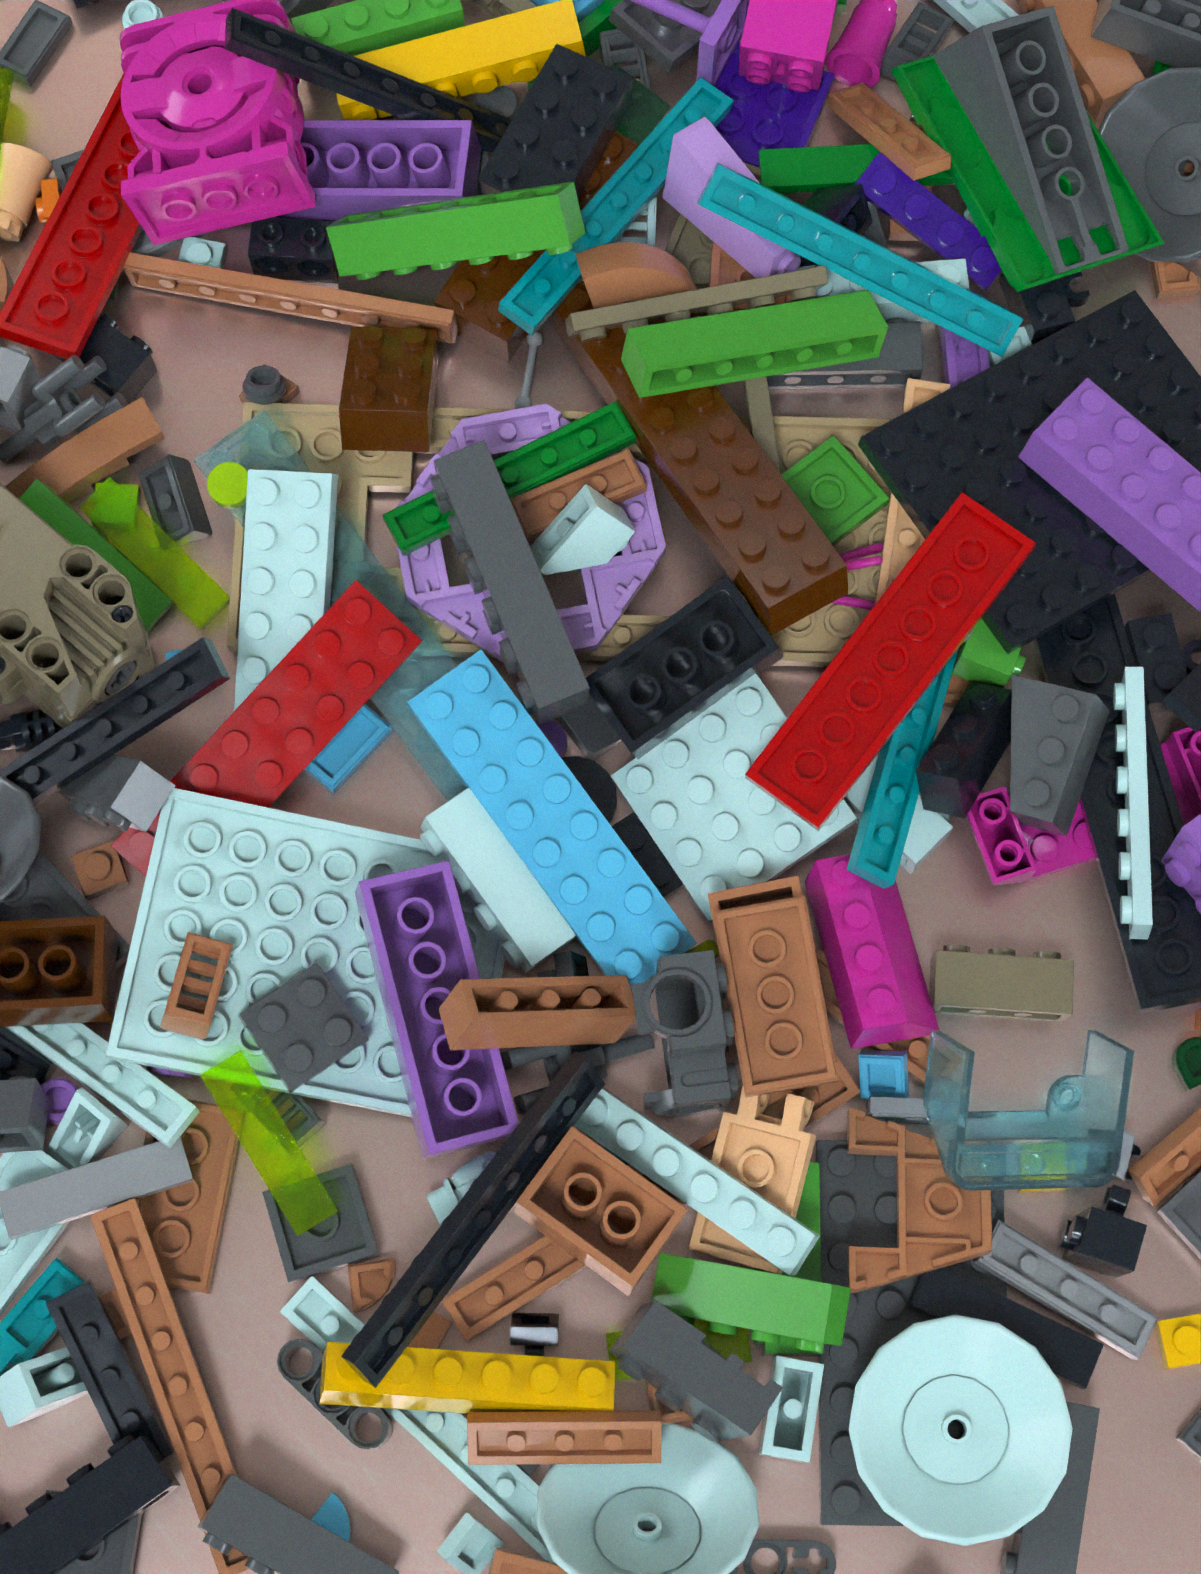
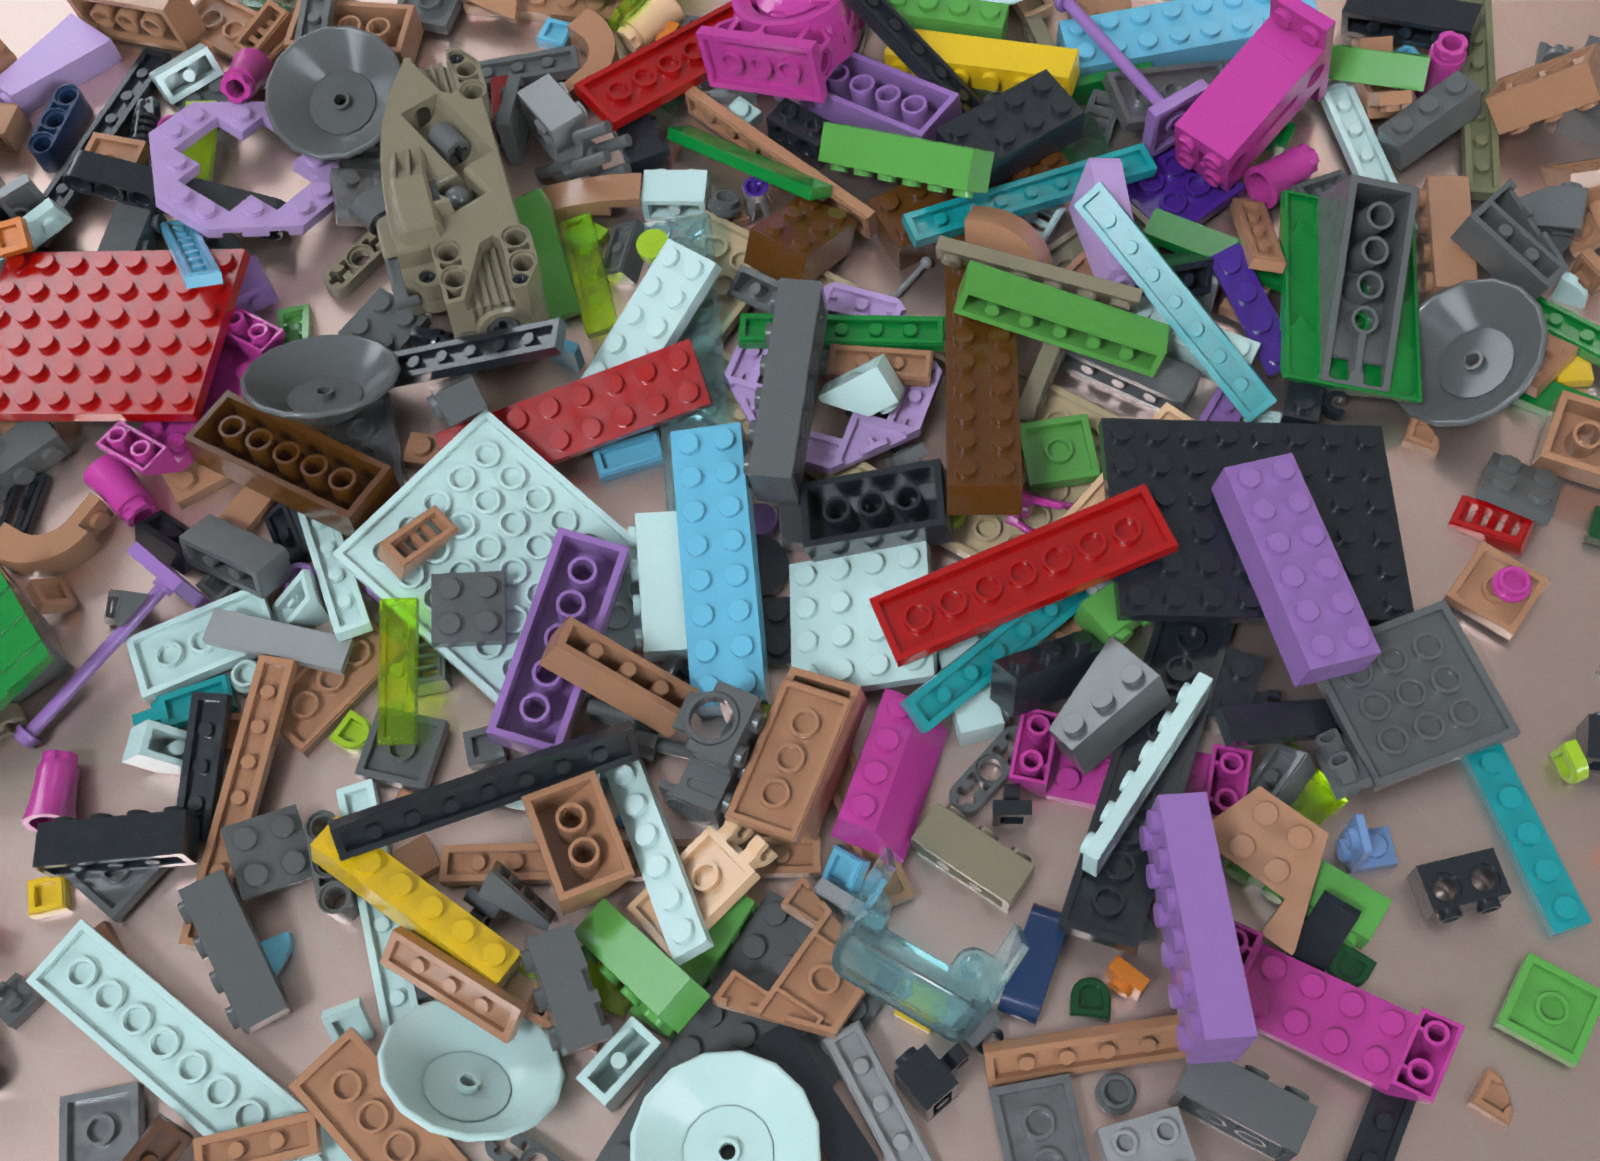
camera: 40 degrees right, 10 degrees down
none -> dark grey plate [220,804,313,902]
none -> light aqua plate [231,660,257,695]
none -> lime tile [328,709,372,754]
none -> dark grey plate [463,726,508,771]
none -> dark grey slope [477,861,556,931]
none -> light aqua brick [640,169,711,221]
none -> green tile [667,125,833,201]
none -> dark grey slope [727,264,779,314]
none -> piece [742,176,775,222]
none -> dark grey tile [884,442,929,467]
none -> dark grey beam [949,726,1018,818]
none -> black tile [992,784,1032,826]
none -> dark blue beam [997,903,1066,1025]

